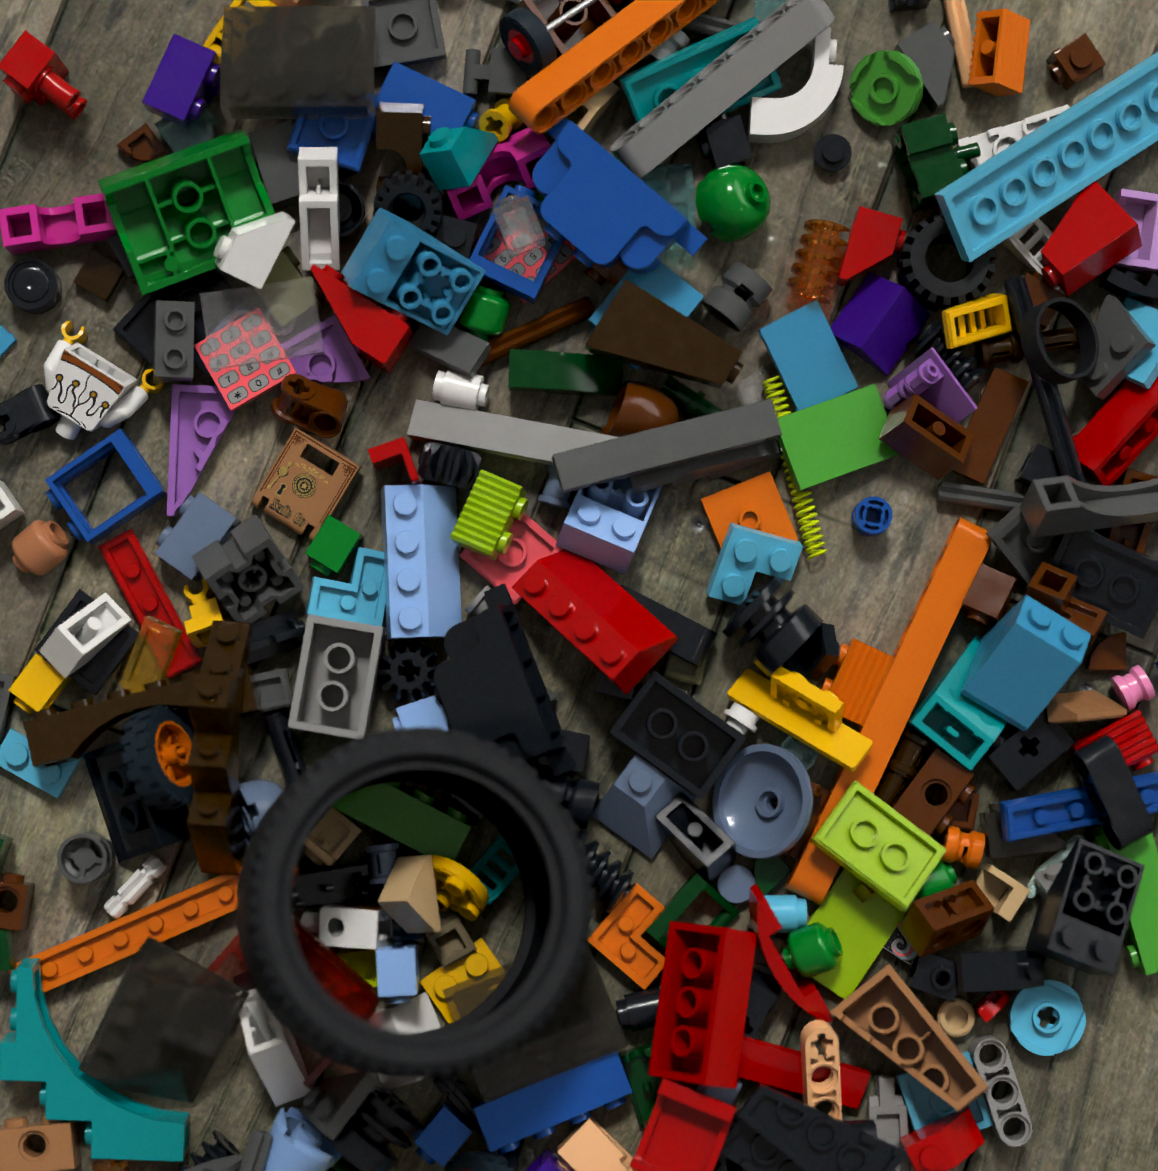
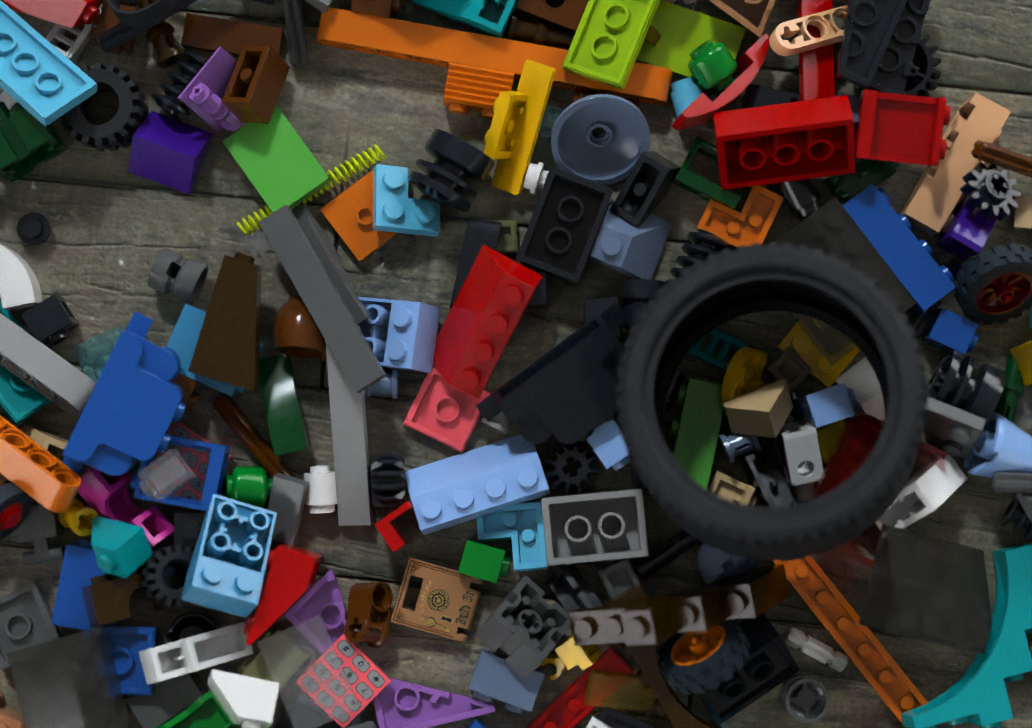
camera: 95 degrees left, 0 degrees up
lime brick [450,469,529,561] -> none
dark green pin [660,375,724,419] -> none
green cylinder [695,165,771,243] -> none
sand blue tile [717,865,756,903] -> none
dark green tile [753,856,792,895] -> none
dark azure piece [758,300,858,412] -> none
black bracket [783,623,840,681] -> none
clear orange piece [786,219,851,304] -> none
red slope [835,206,906,286] -> none
blue wheel [851,497,892,536] -> none
yellow slope [941,293,1012,349] -> none

